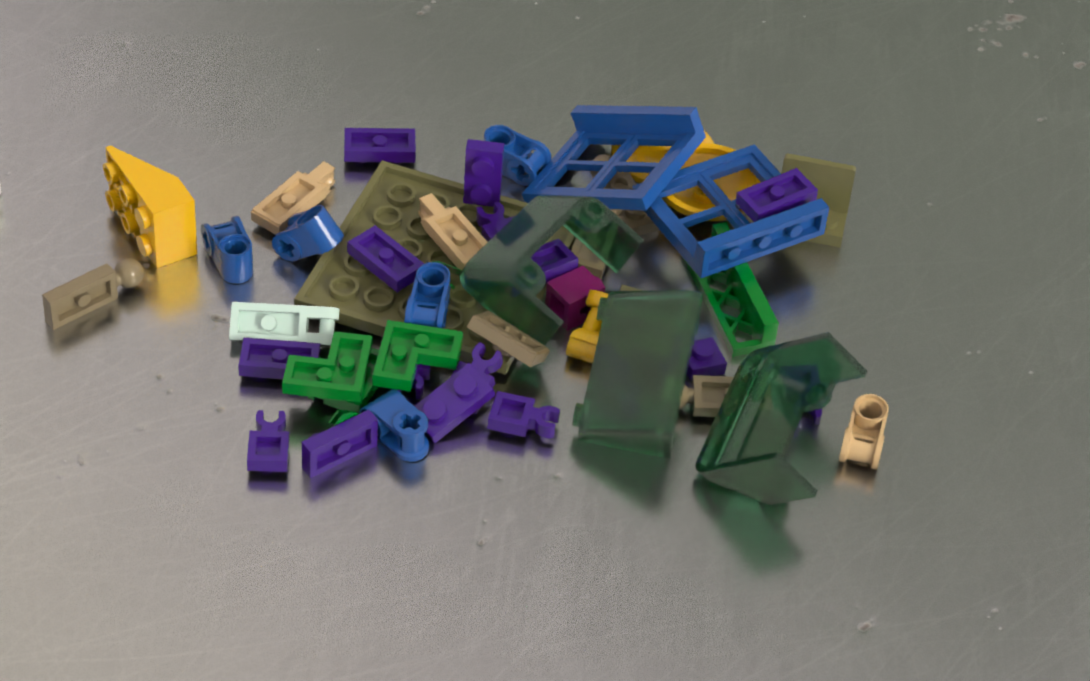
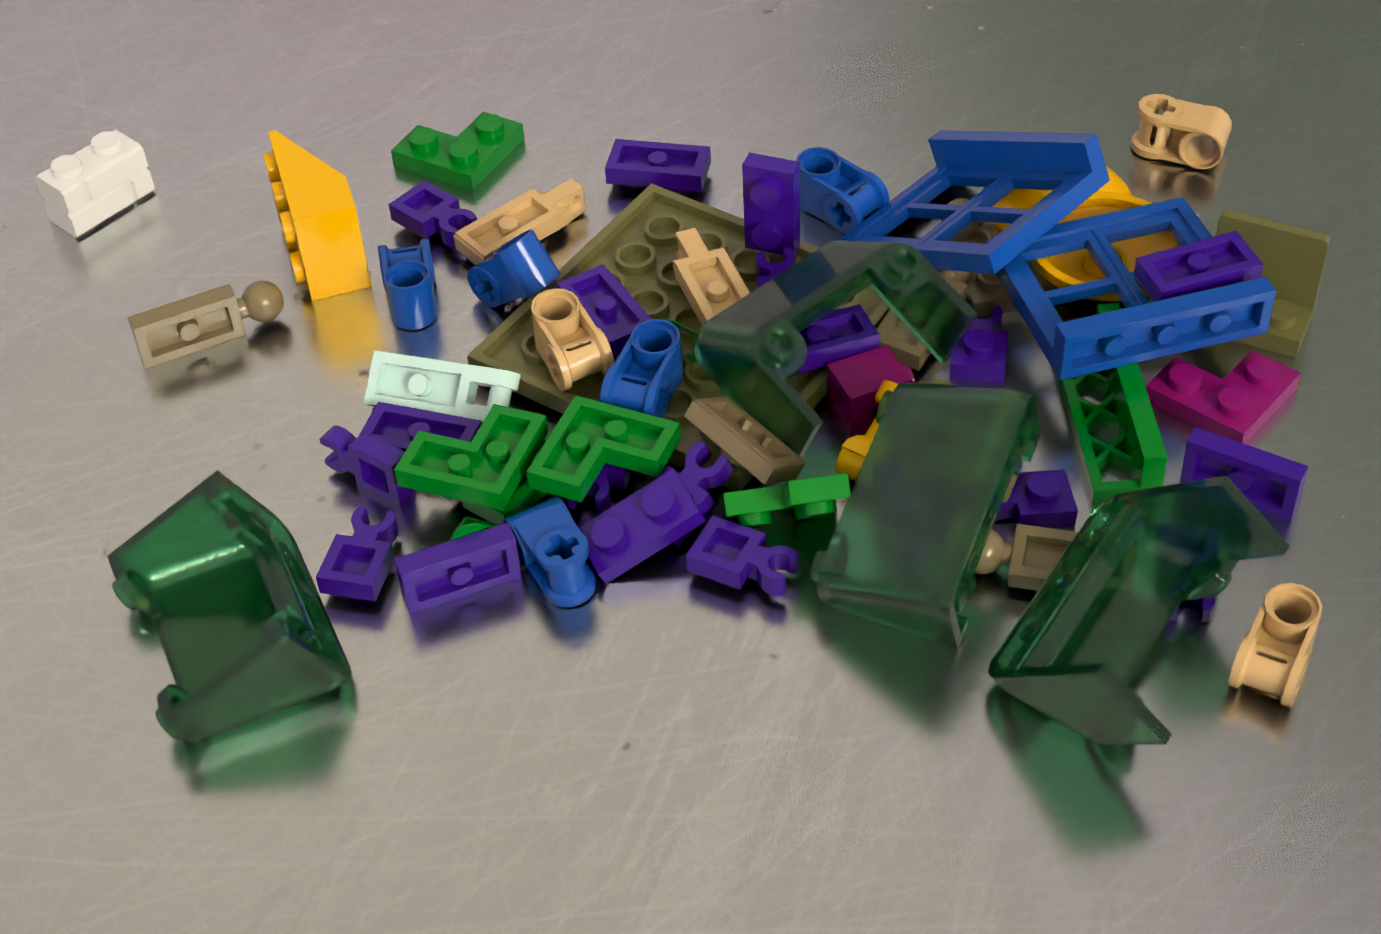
camera: 20 degrees right, 0 degrees up
none -> clear green windscreen [107,470,352,742]
none -> dark purple plate [319,425,415,507]
none -> dark purple plate [388,180,477,248]
none -> green plate [391,112,524,191]
none -> tan piece [531,288,615,392]
none -> green plate [719,473,851,527]
none -> dark purple plate [949,304,1008,384]
none -> tan piece [1131,94,1232,170]
none -> magenta plate [1145,350,1301,444]
none -> dark purple plate [1180,427,1309,522]

